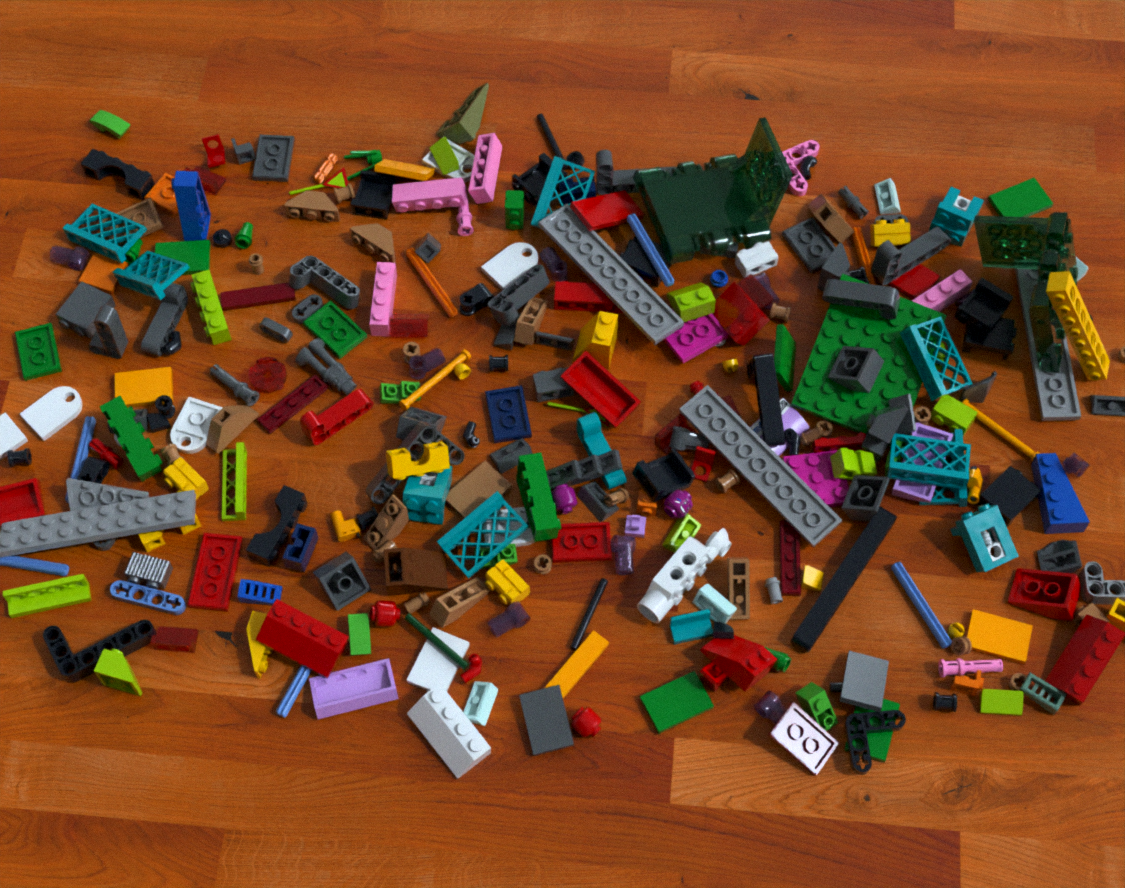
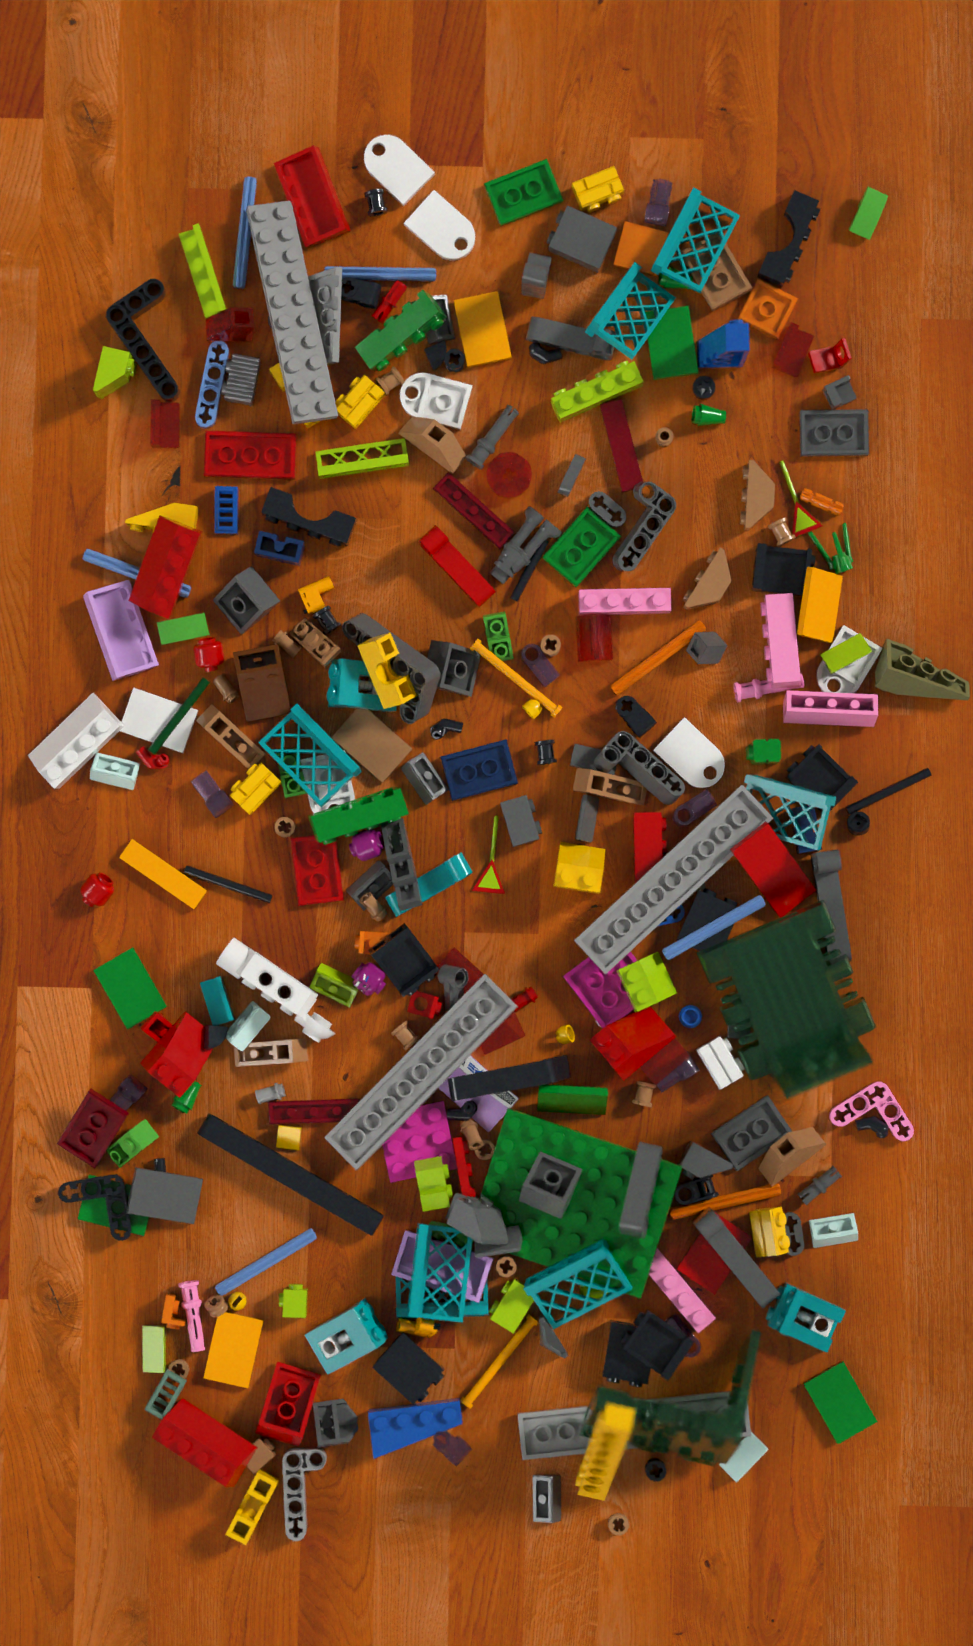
camera: 85 degrees right, 25 degrees up
dark grey tile [519,685,574,756] -> none
red slope [560,351,641,428] -> none
clear purple piece [611,535,636,576] -> none
lavender tile [625,515,646,538] -> none
dark grey slope [842,475,890,522] -> none
black bush [933,692,957,712] -> none
none -> clear red slope [205,307,254,341]
none -> lime brick [279,1284,308,1318]
none -> black bar [510,540,549,602]
none -> yellow brick [572,166,624,213]

